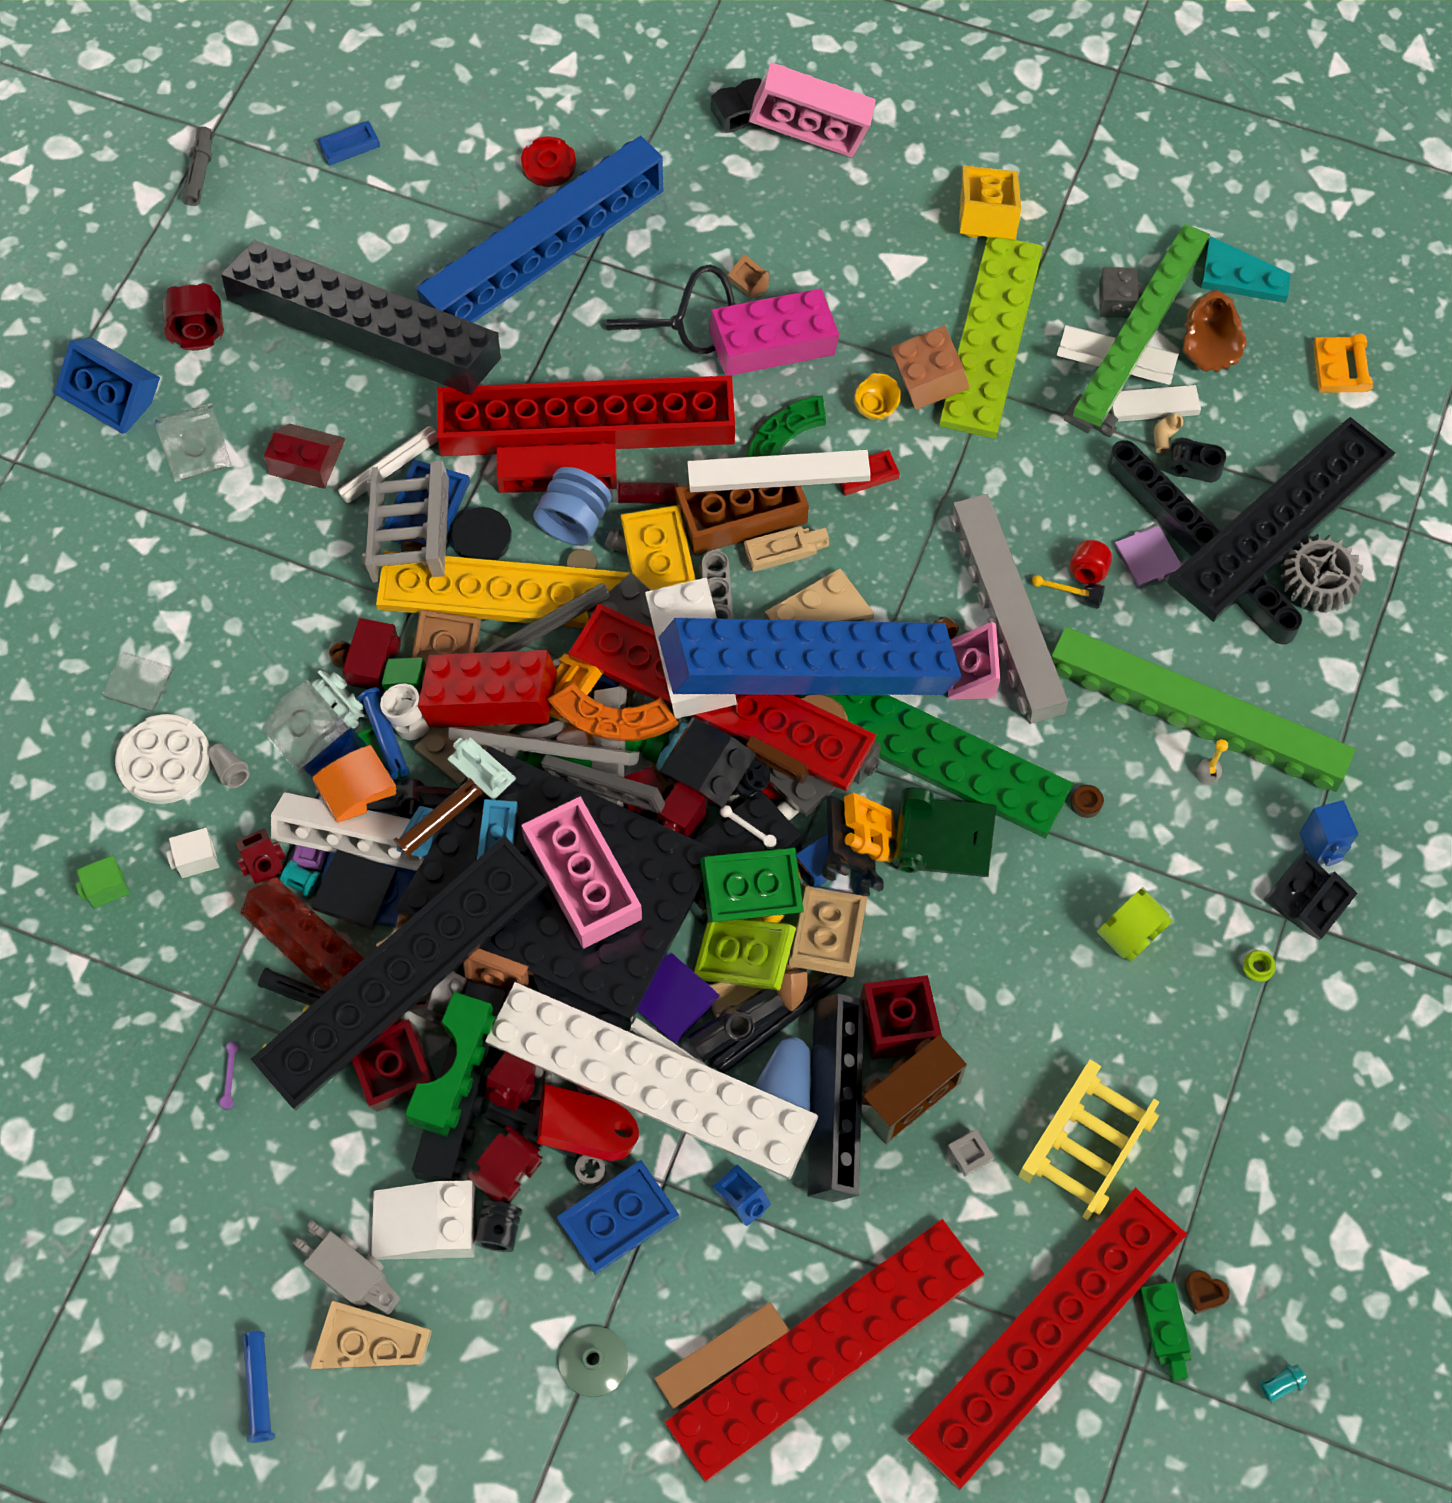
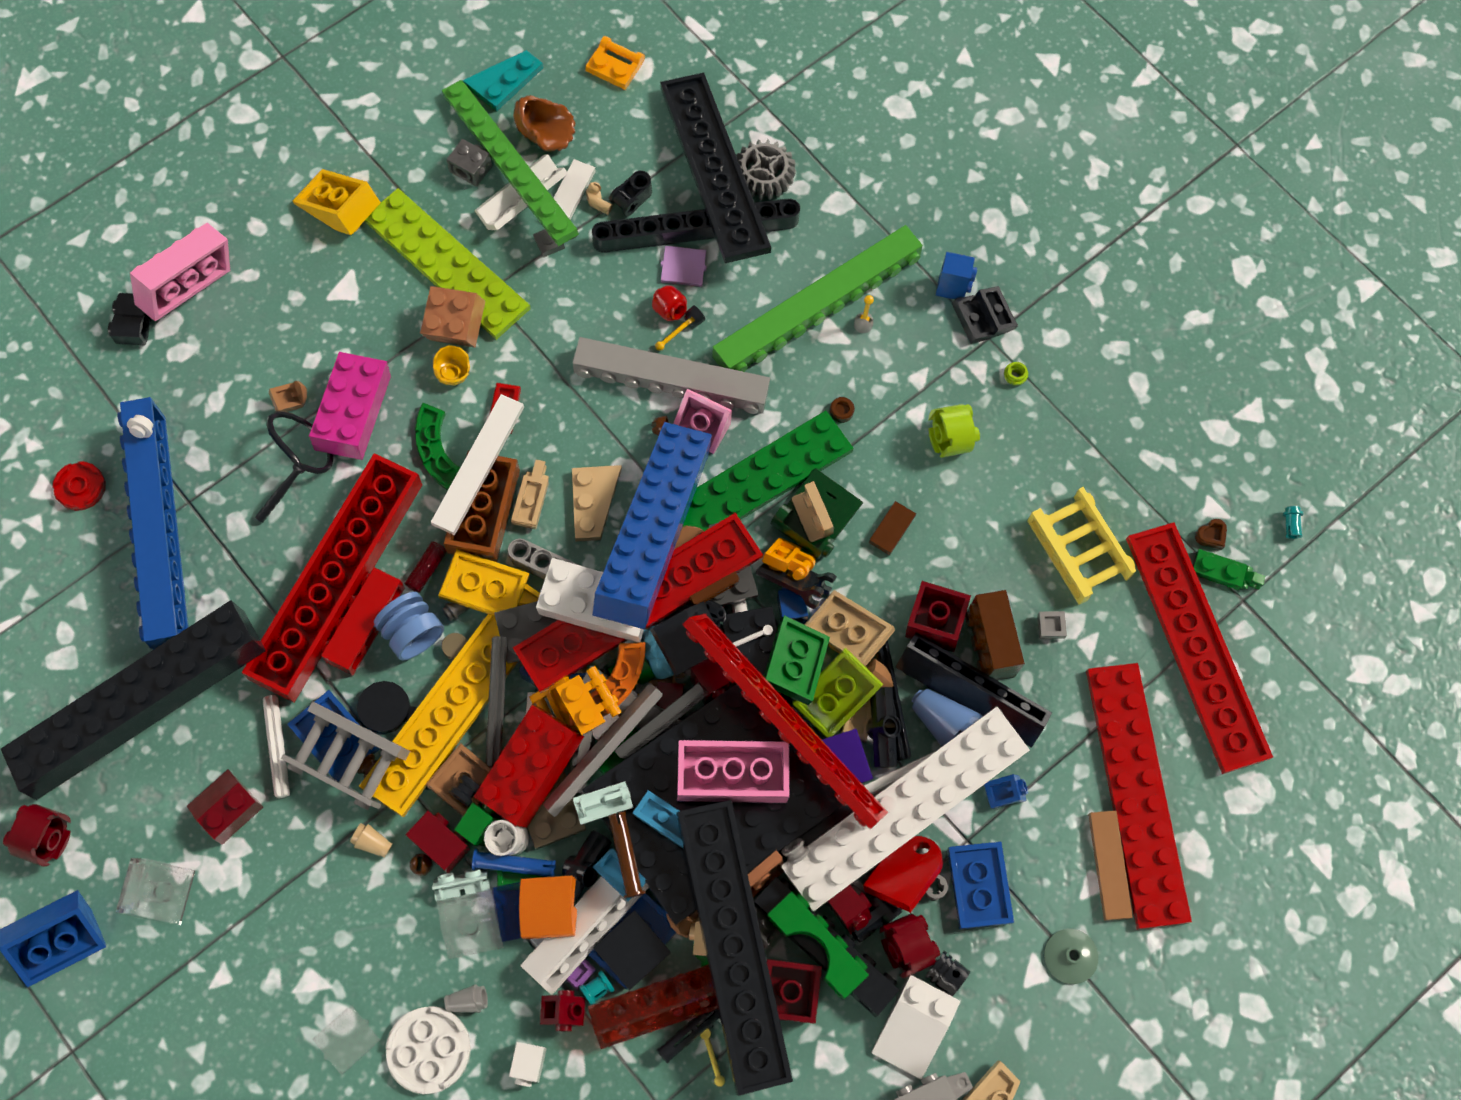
camera: 65 degrees left, 5 degrees up
none -> white plate [127,415,153,438]
none -> tan cone [350,823,393,858]
none -> black wheel [448,773,480,807]
none -> light orange plate [555,666,622,736]
none -> red plate [682,614,888,830]
none -> light grey bush [781,838,809,864]
none -> tan bracket [792,481,834,543]
none -> reddish brown tile [869,501,916,556]

